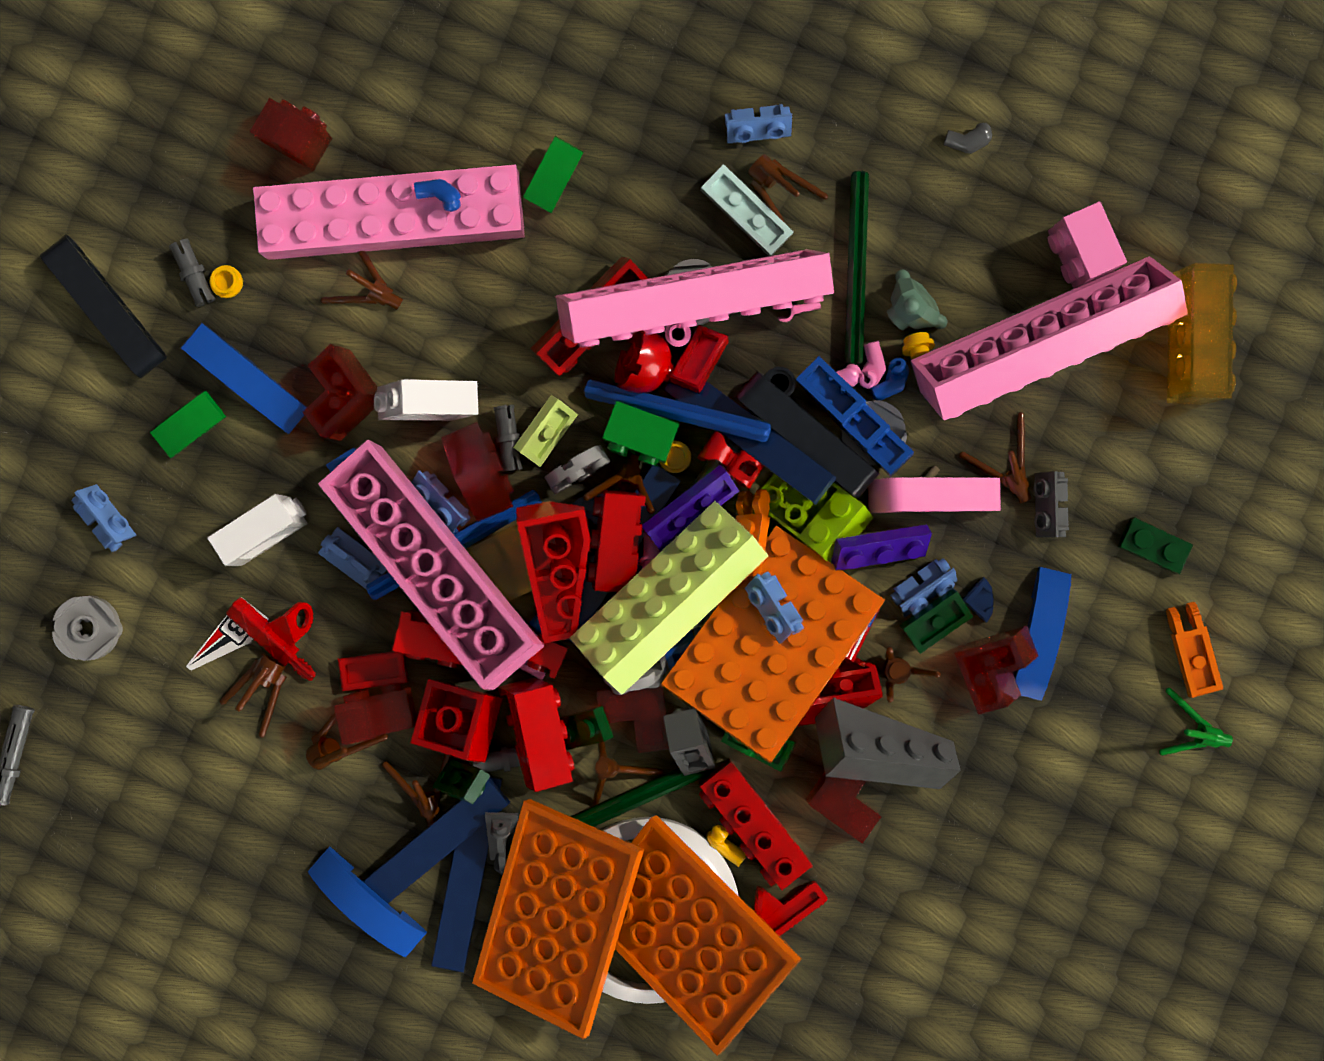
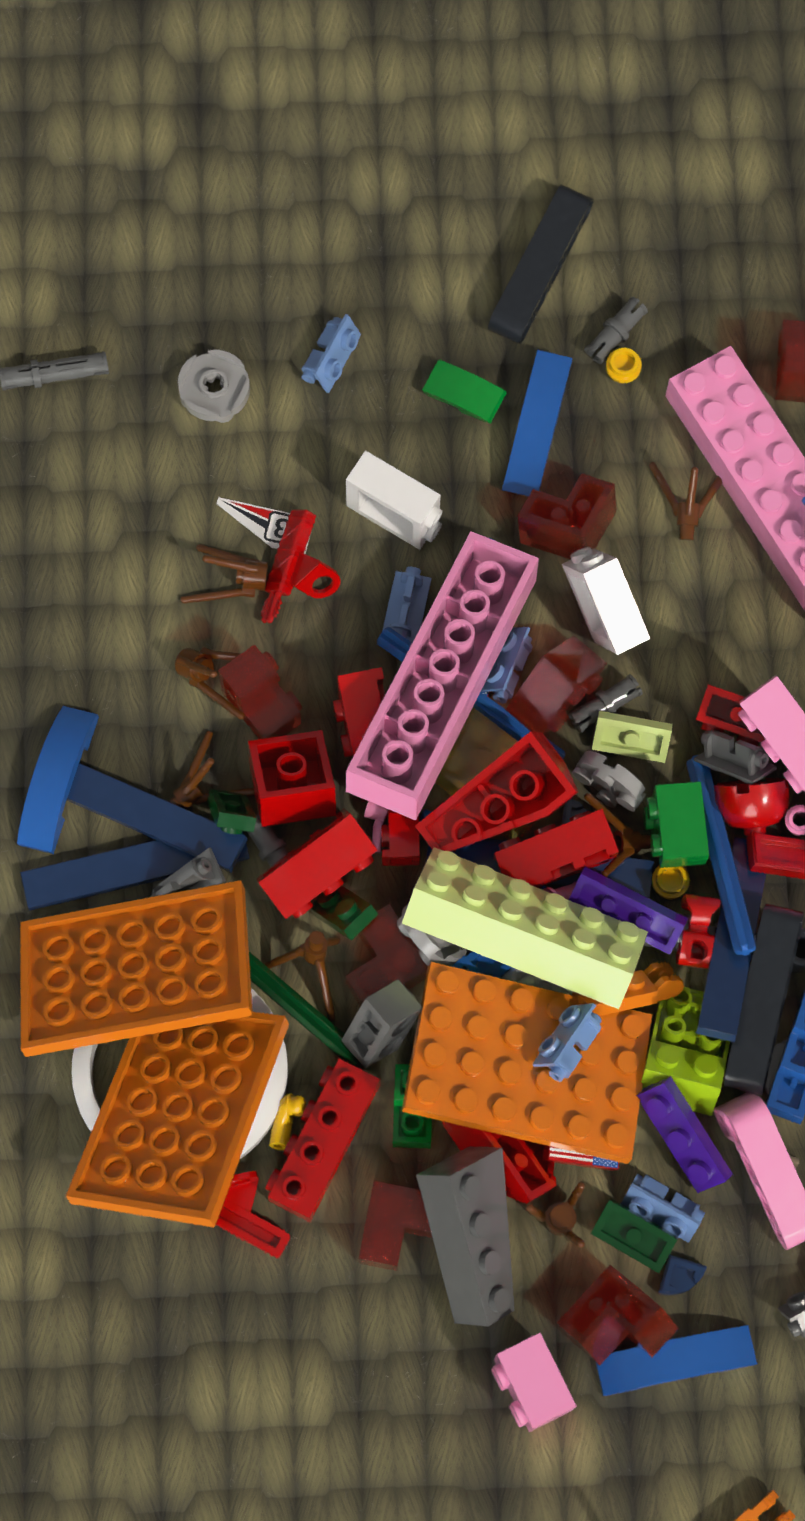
camera: 65 degrees right, 15 degrees down
red tile [338,651,408,691] -> none
none -> bright pink brick [491,1333,577,1432]
none -> dark grey hinge [694,729,777,785]

